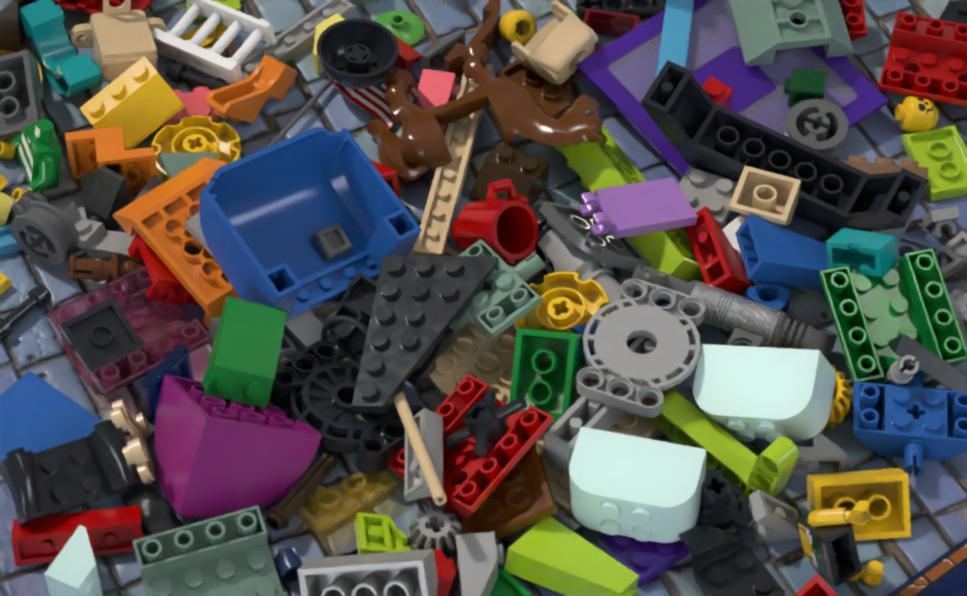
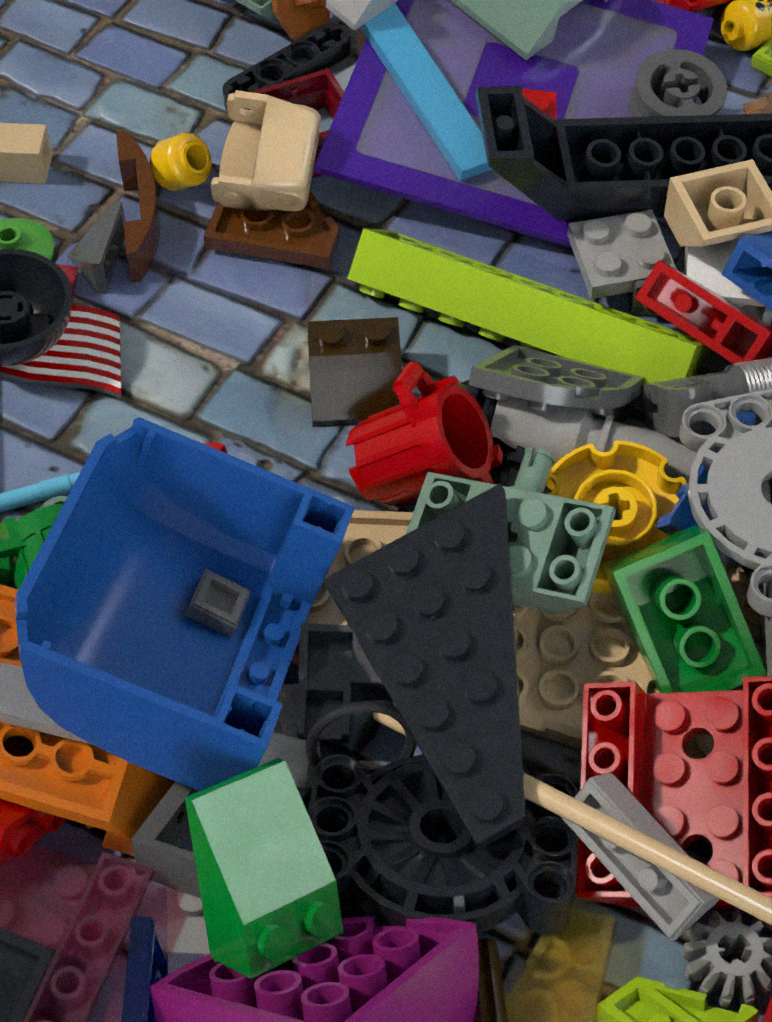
camera: 35 degrees left, 5 degrees up
reddish brown animal [367,42,604,183] -> none
tan plate [413,64,494,256] -> none
coral slope [418,69,460,131] -> none
black bar [444,390,527,457] -> none
medium lavender tile [578,177,698,239] -> none
dark green brick [783,67,826,107] -> none

